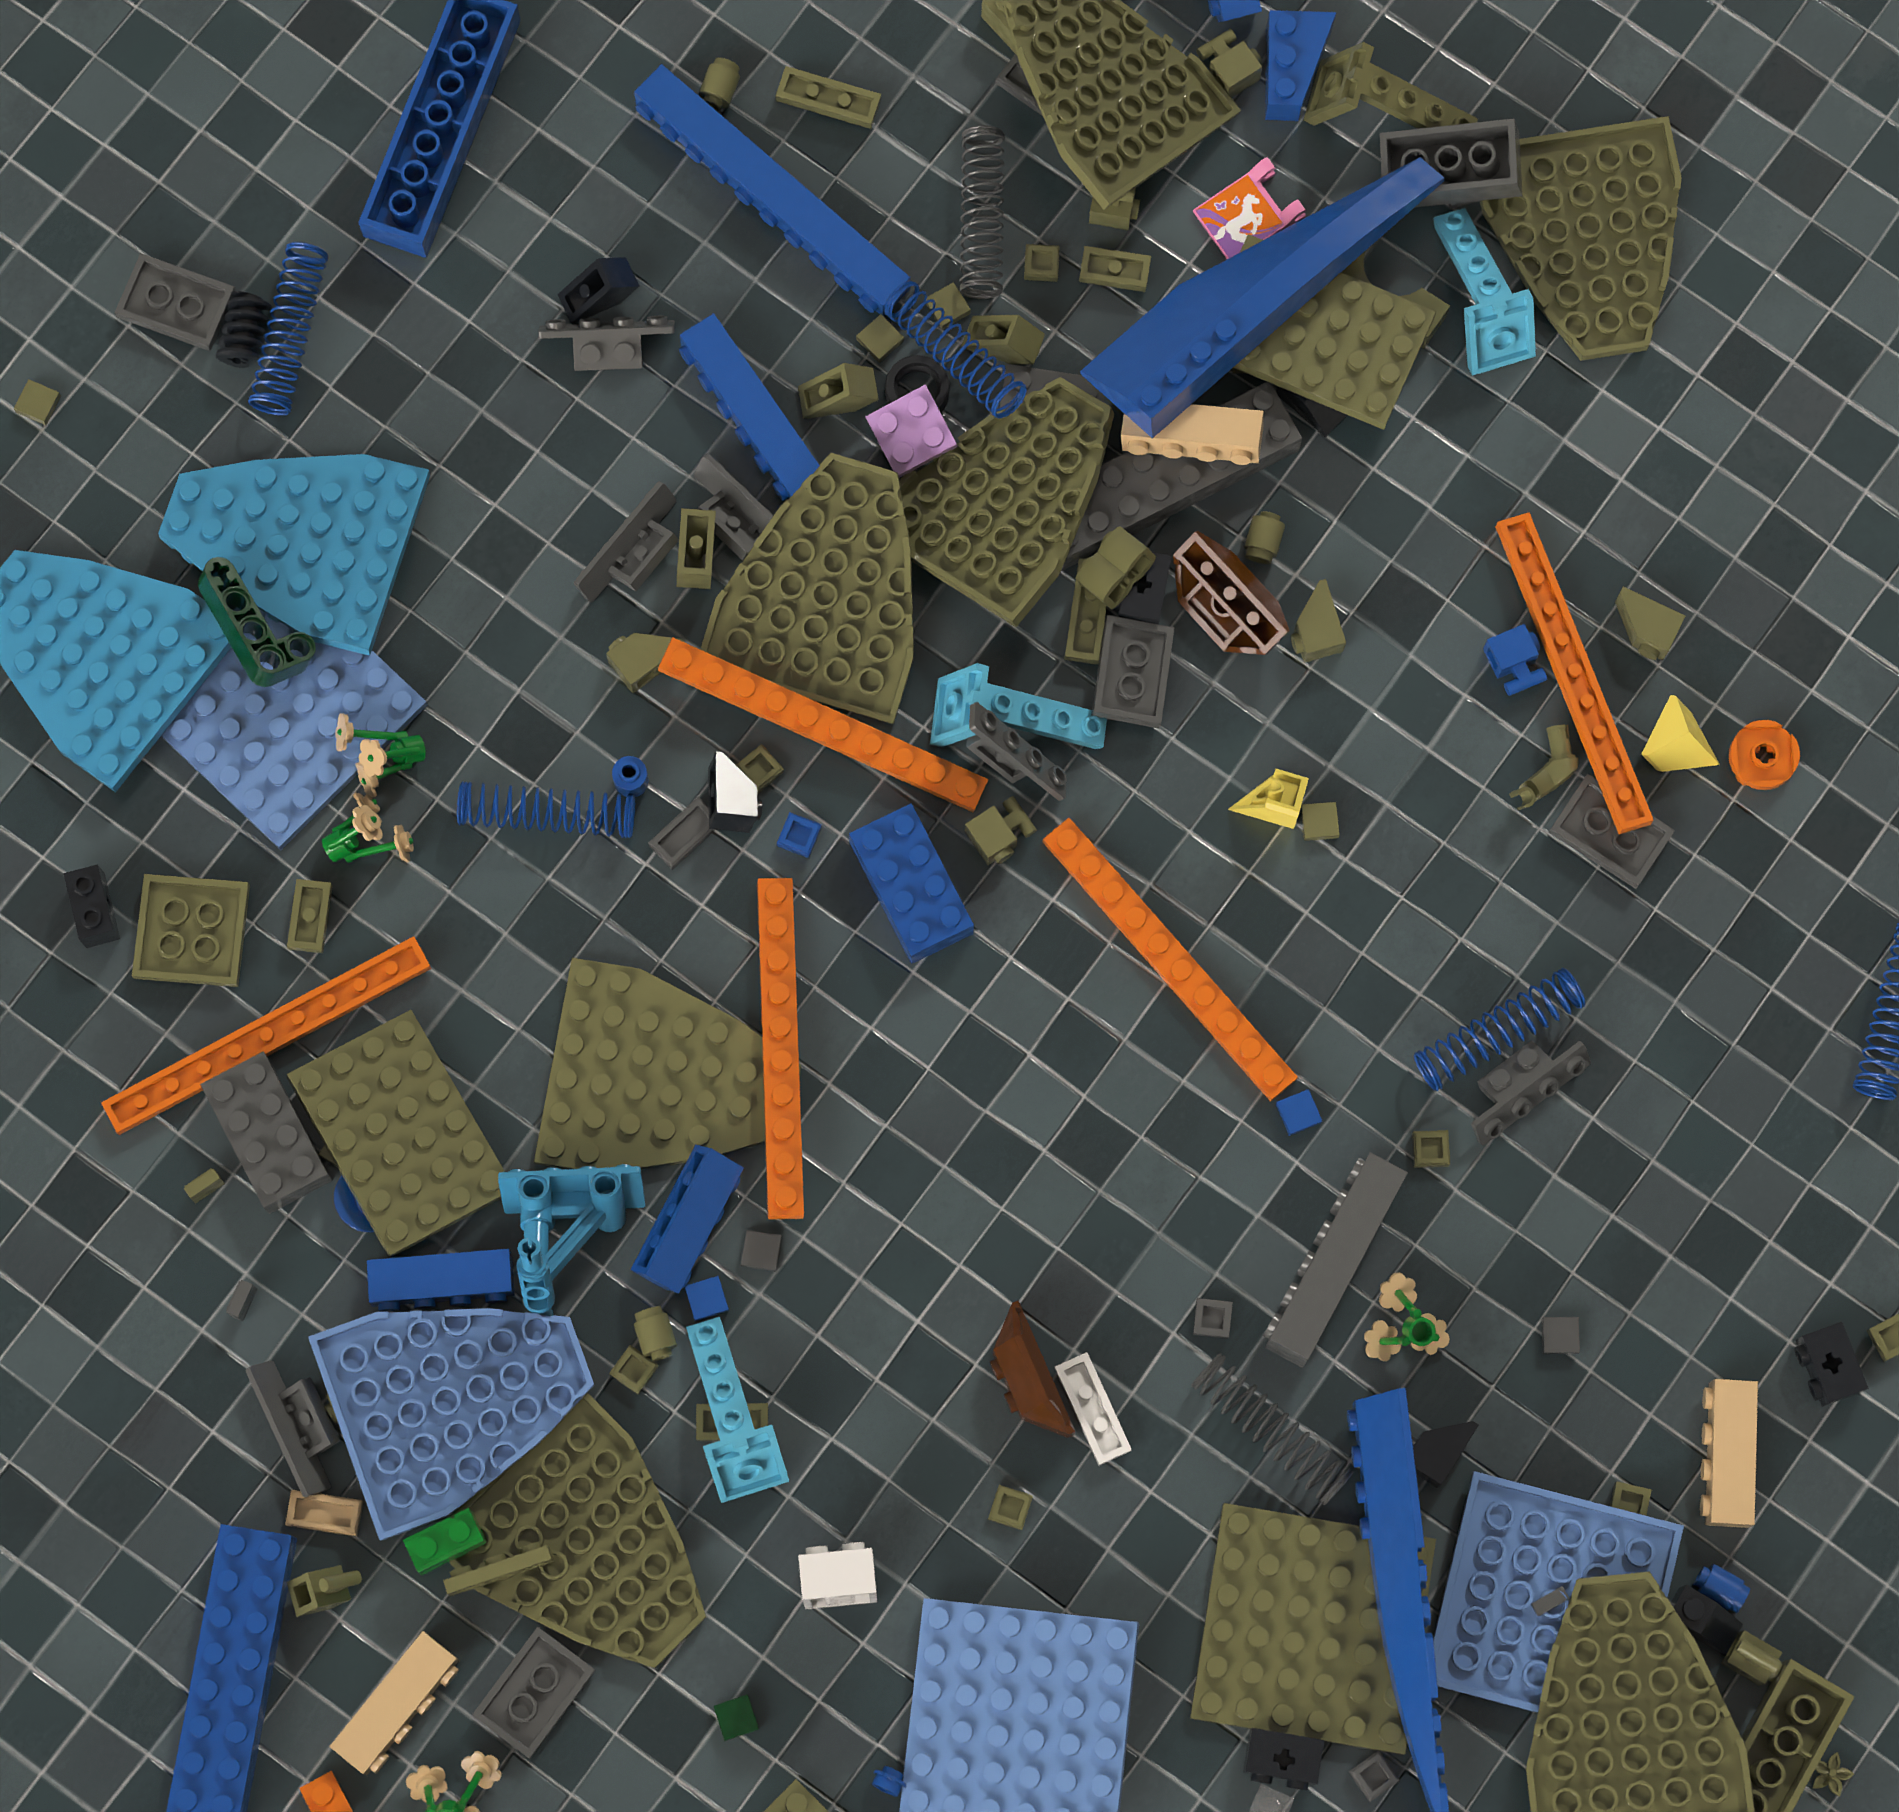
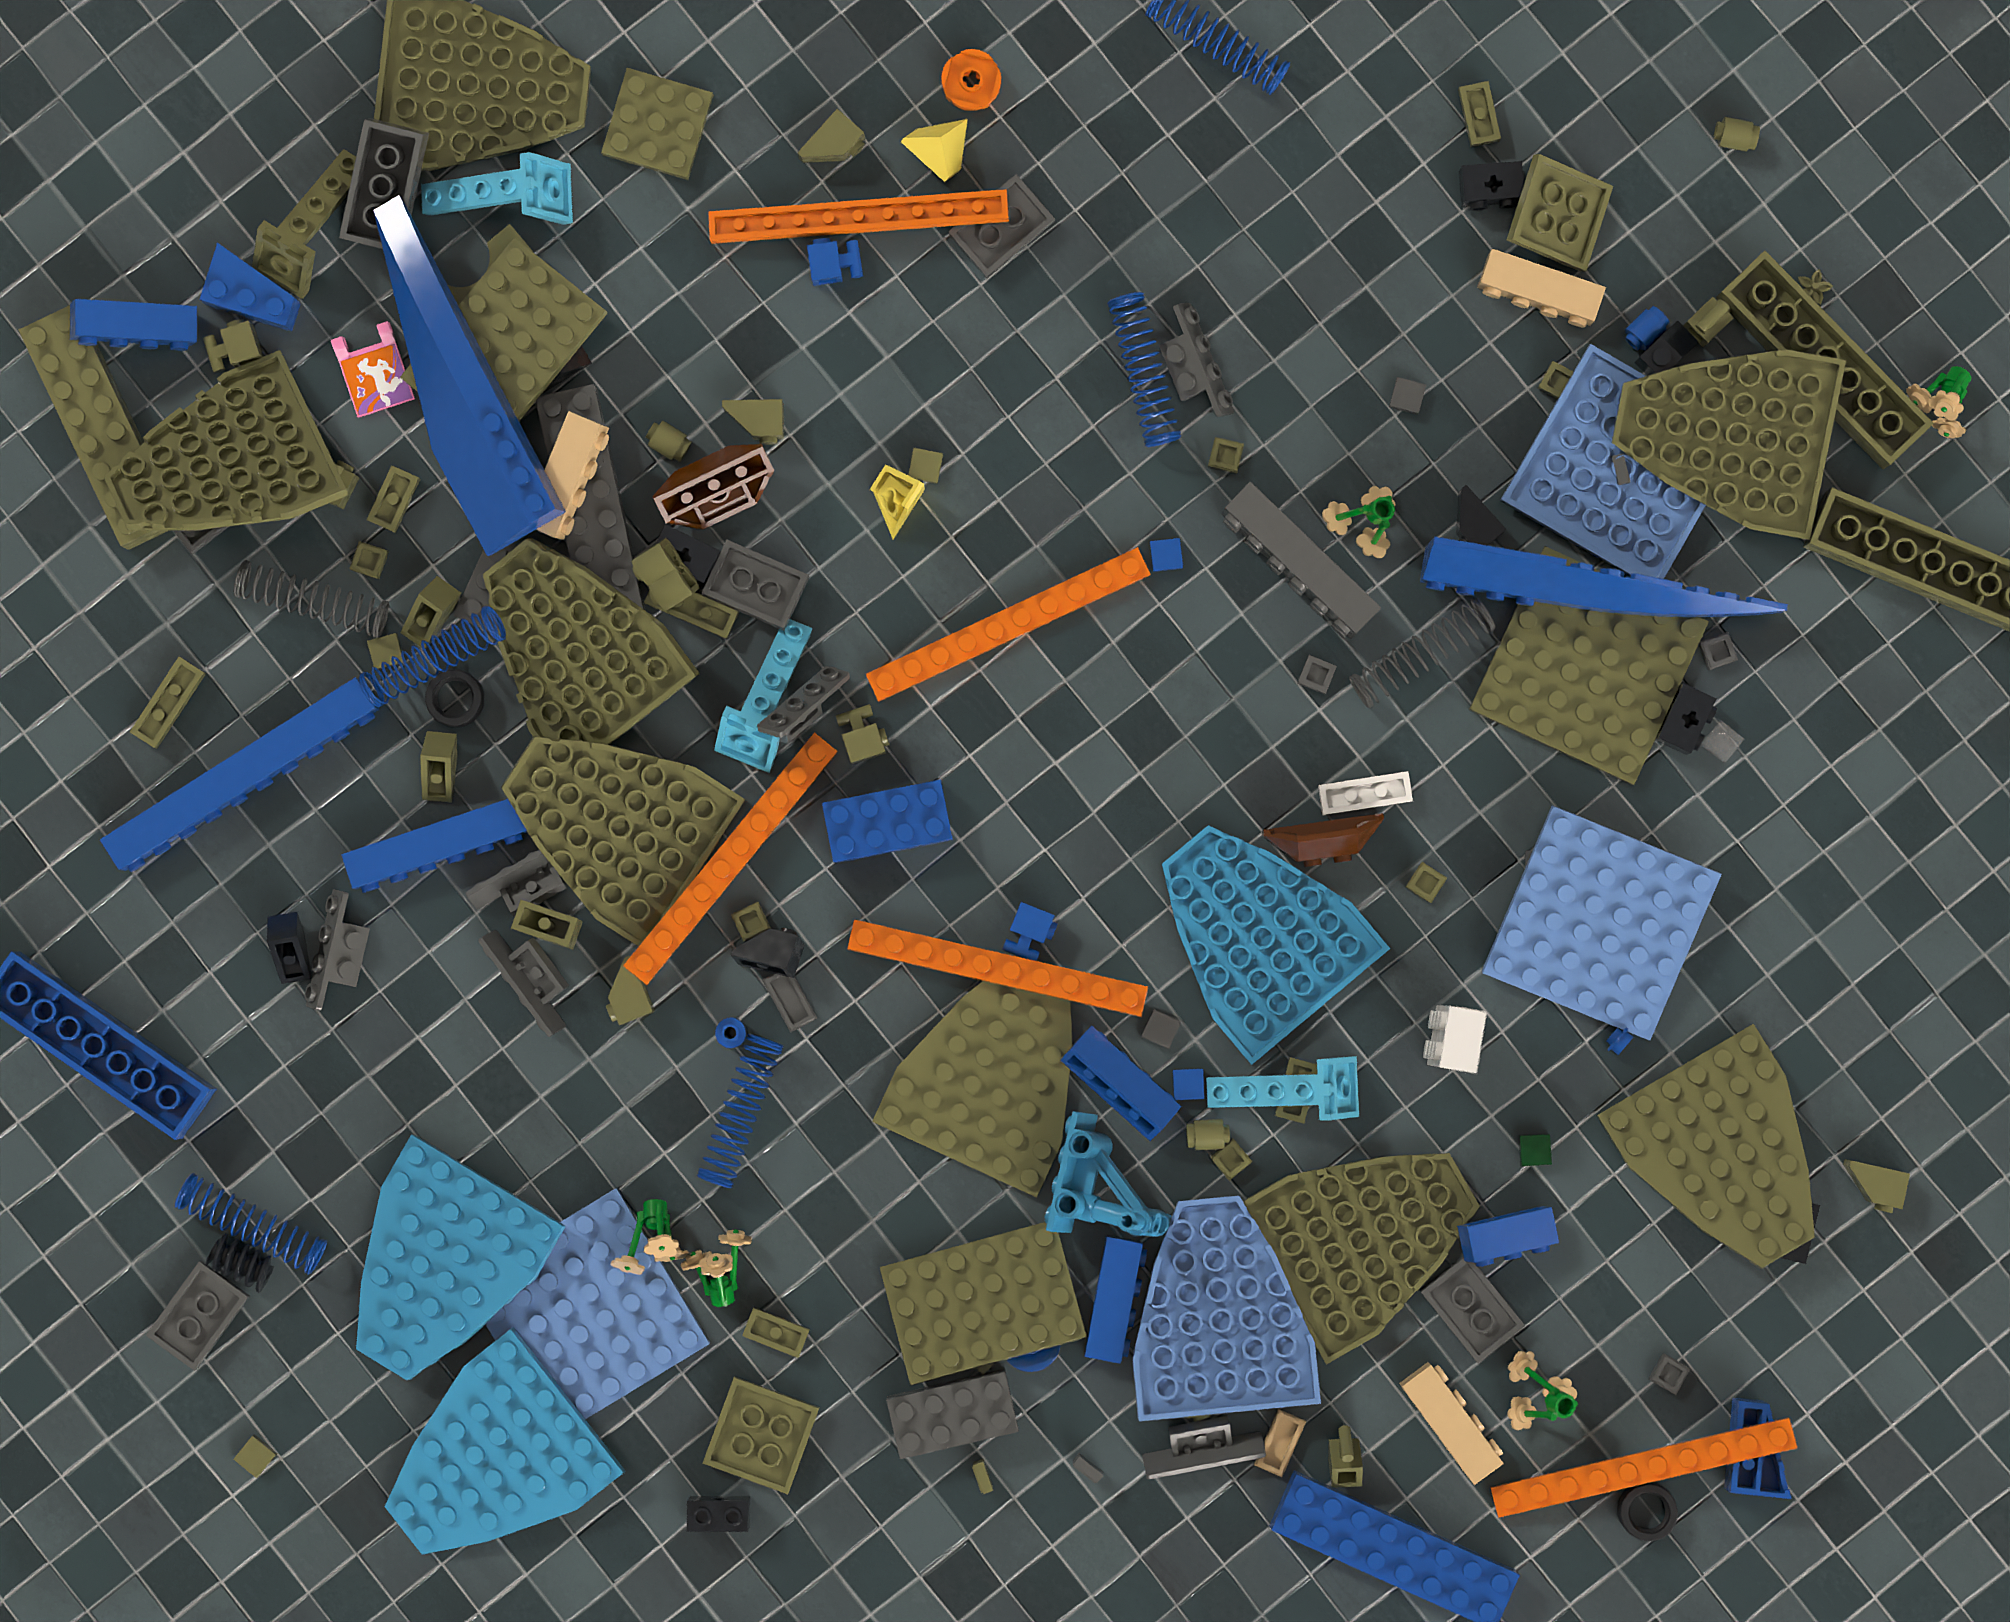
camera: 70 degrees left, 10 degrees up
orange plate [101,936,432,1135] -> none
dark green beam [198,557,316,687] -> none
green brick [403,1508,487,1575] -> none
olive plate [443,1542,554,1596] -> none
olive brick [698,58,740,111] -> none
blue tile [777,812,822,858] -> none
olive tile [856,314,904,363] -> none
lavender plate [865,384,958,478] -> none
olive arm [1509,724,1579,810] -> none
none -> olive plate [601,68,714,180]
none -> blue brick [1002,902,1058,961]
none -> dark azure wing [1161,825,1390,1065]
none -> blue brick [1457,1206,1559,1267]
none -> olive plate [1507,154,1613,272]

